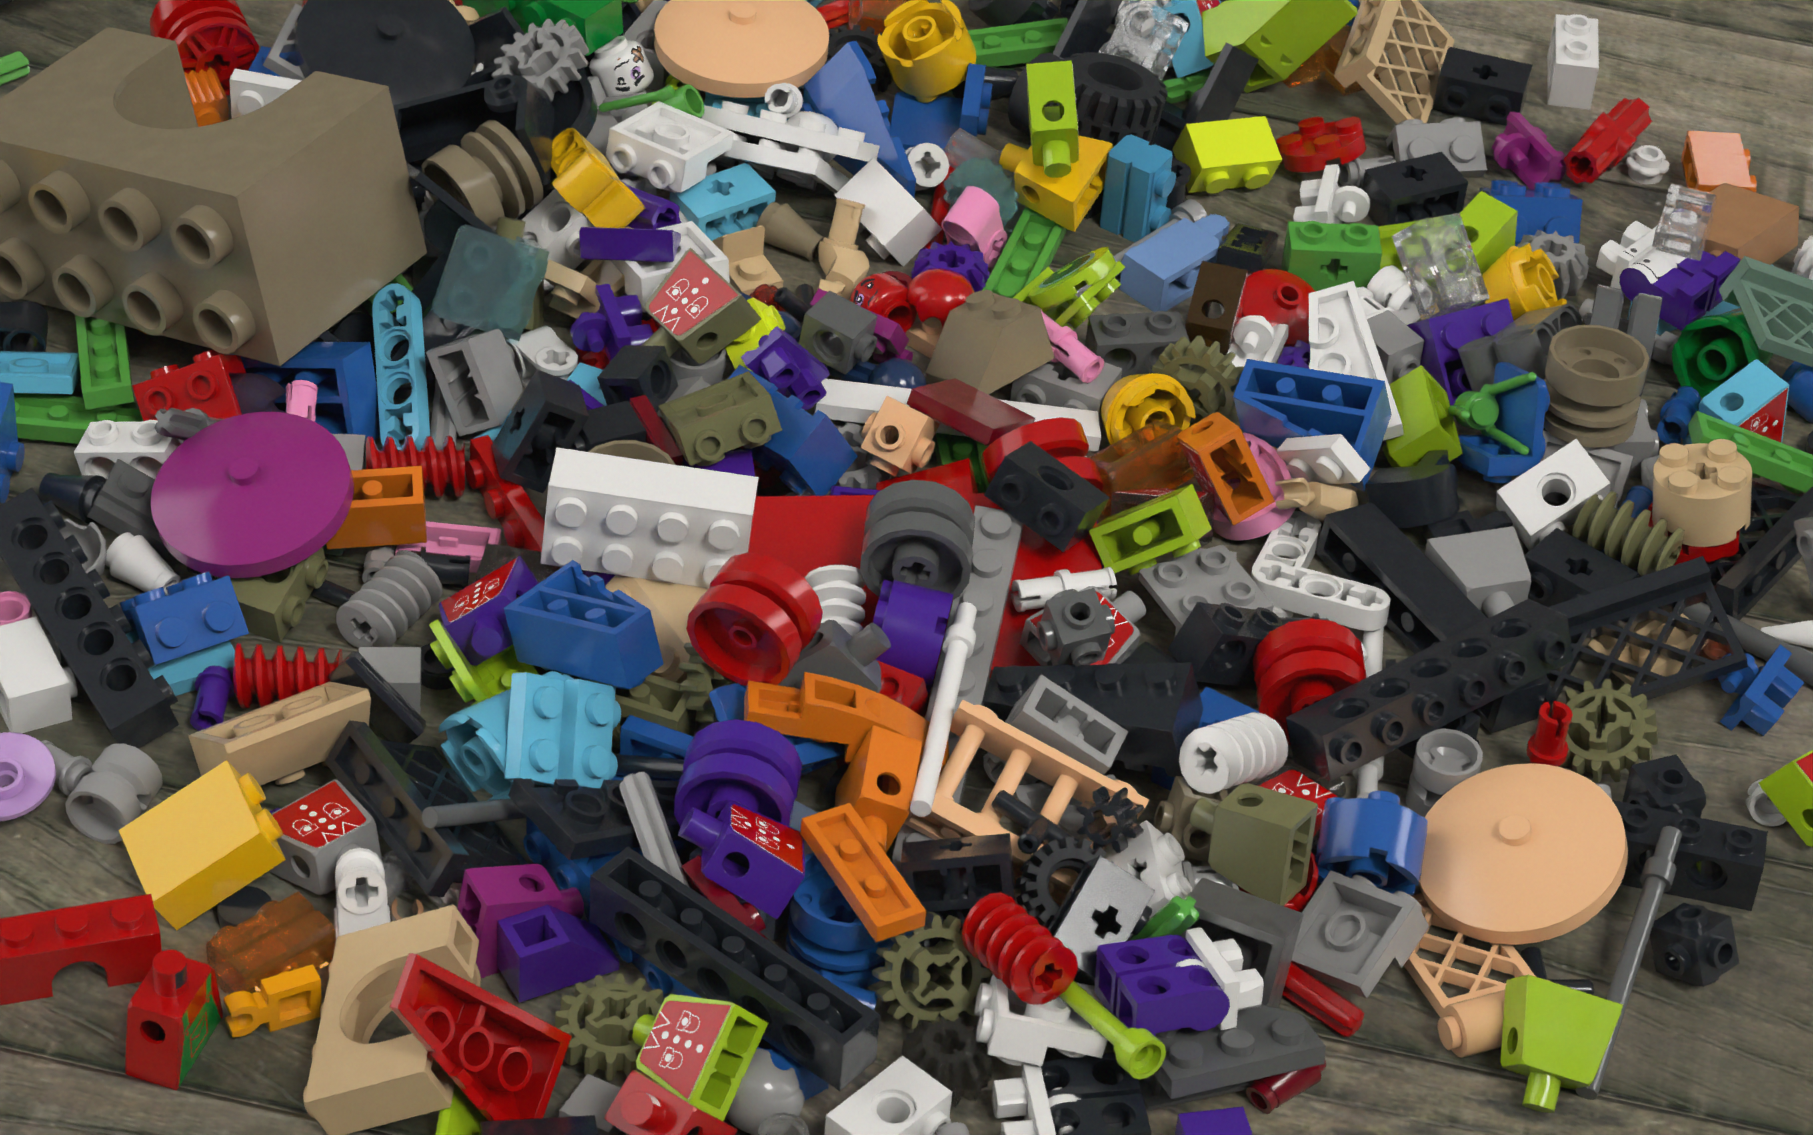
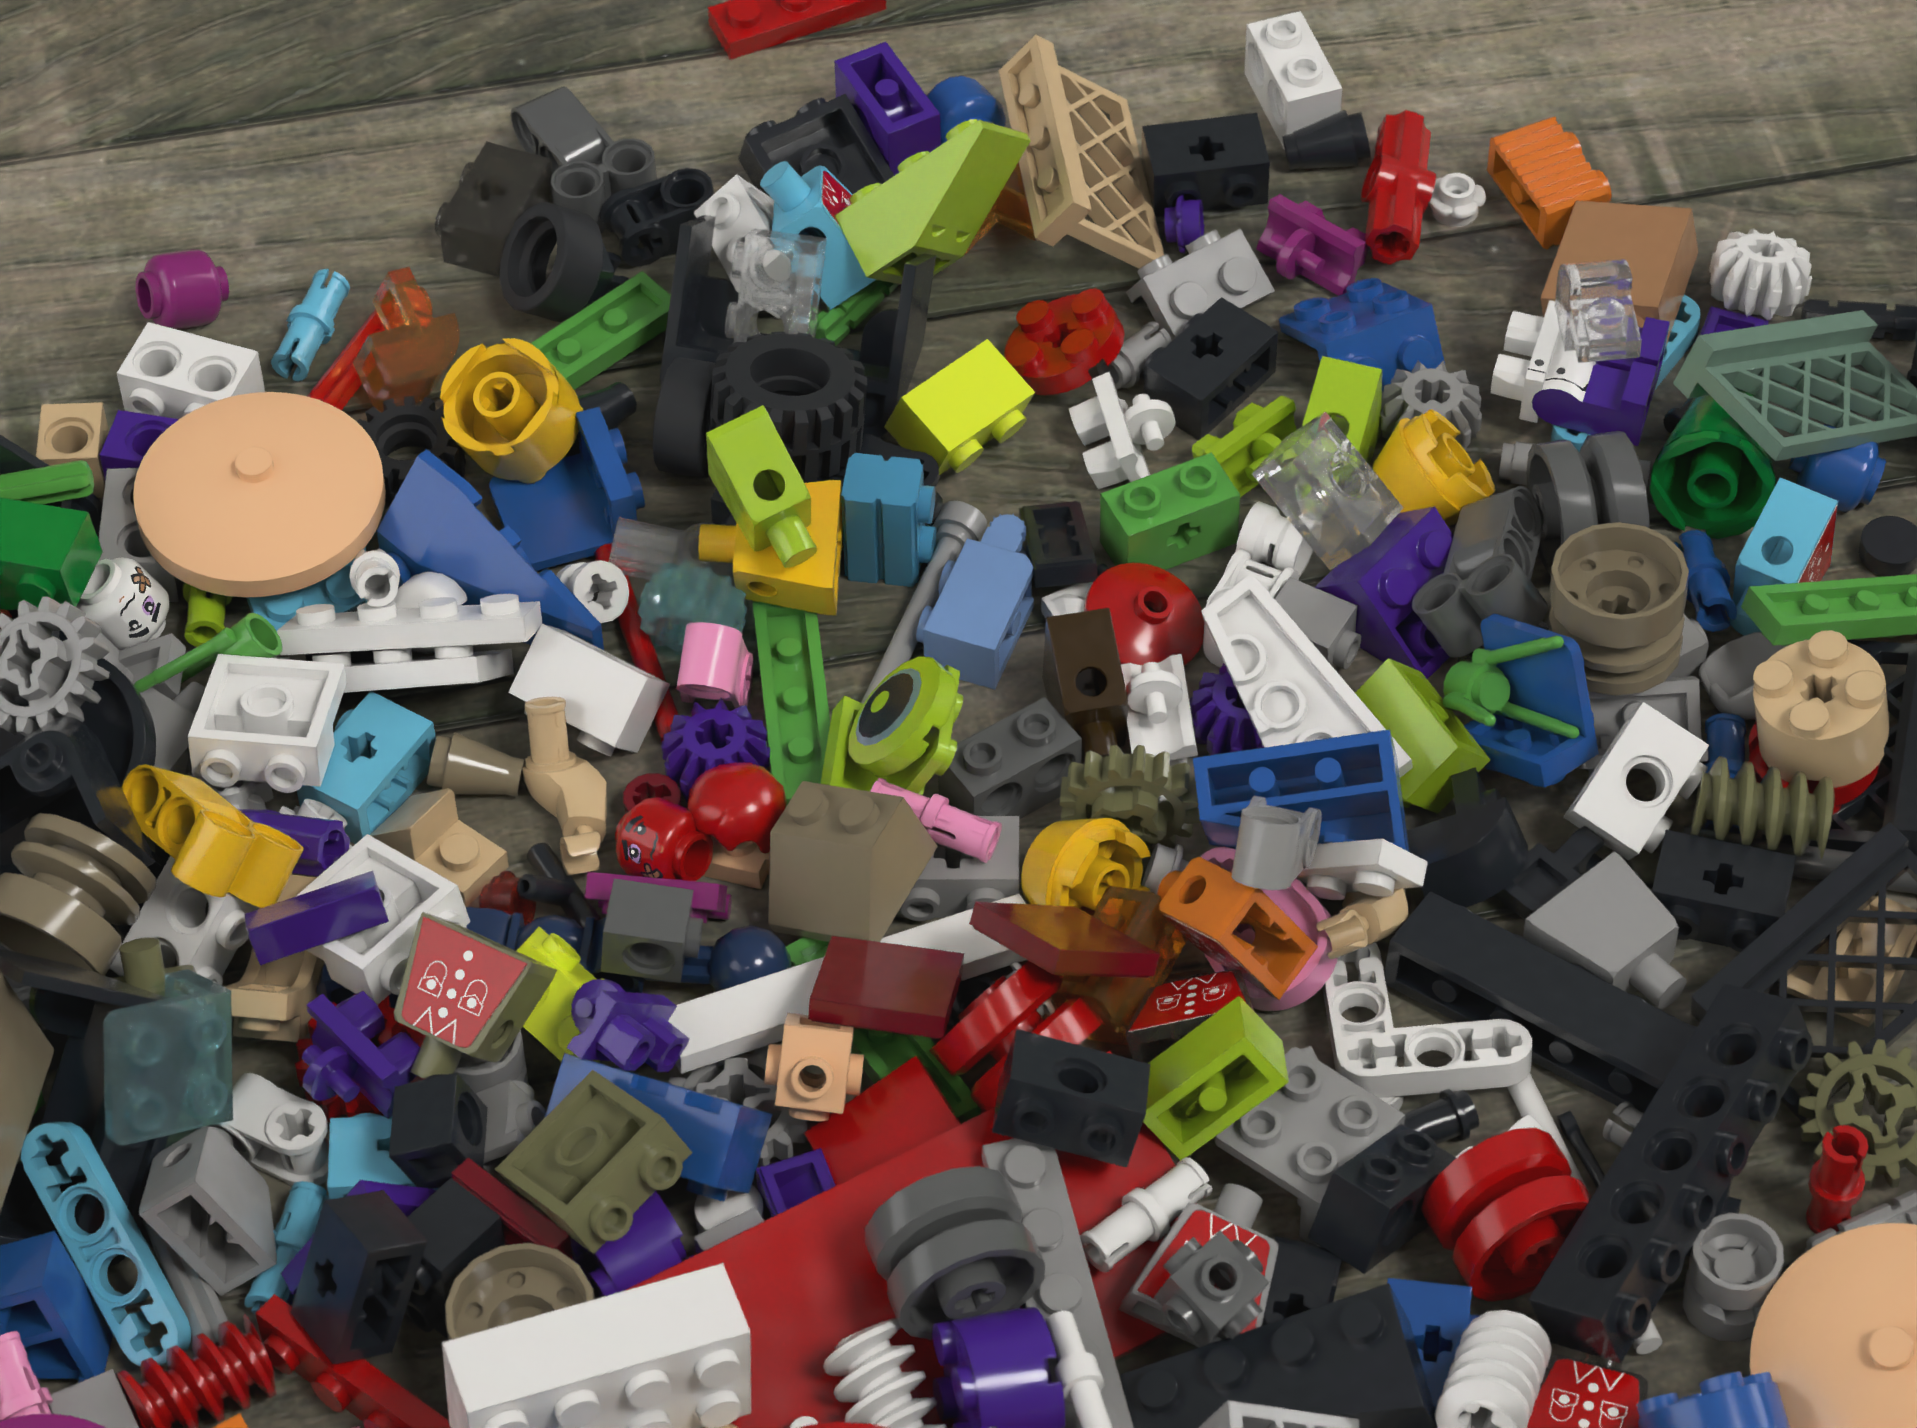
camera: 20 degrees left, 10 degrees up
none -> dark red tile [969,902,1160,978]
none -> dark purple plate [1165,195,1205,254]
none -> light grey piece [1231,796,1322,890]
none -> black cone [1282,110,1371,170]

